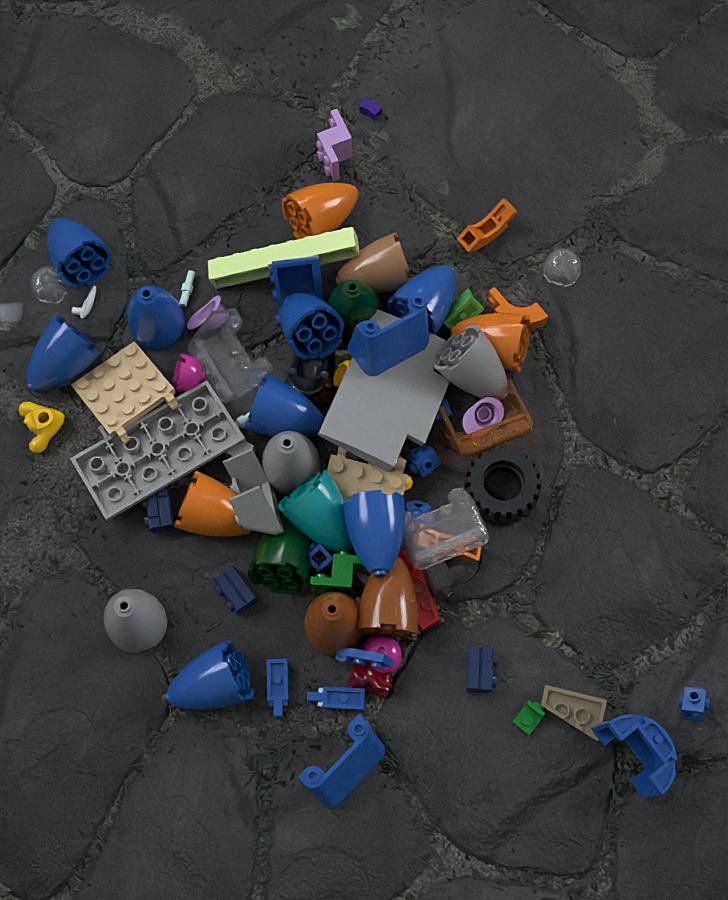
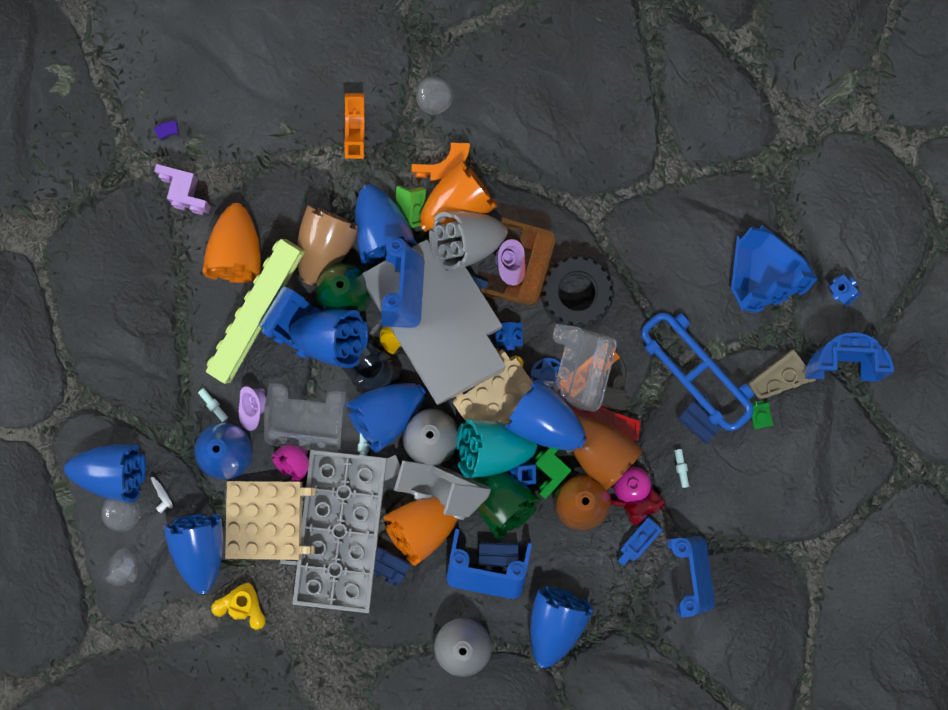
camera: 55 degrees left, 15 degrees up
blue hinge [266,659,289,718] -> none
blue hinge [335,648,394,669] -> none
none -> blue windscreen [446,529,532,599]
none -> blue bar [641,313,755,431]
none -> light aqua bar [674,449,689,488]
none -> blue panel [731,225,817,313]

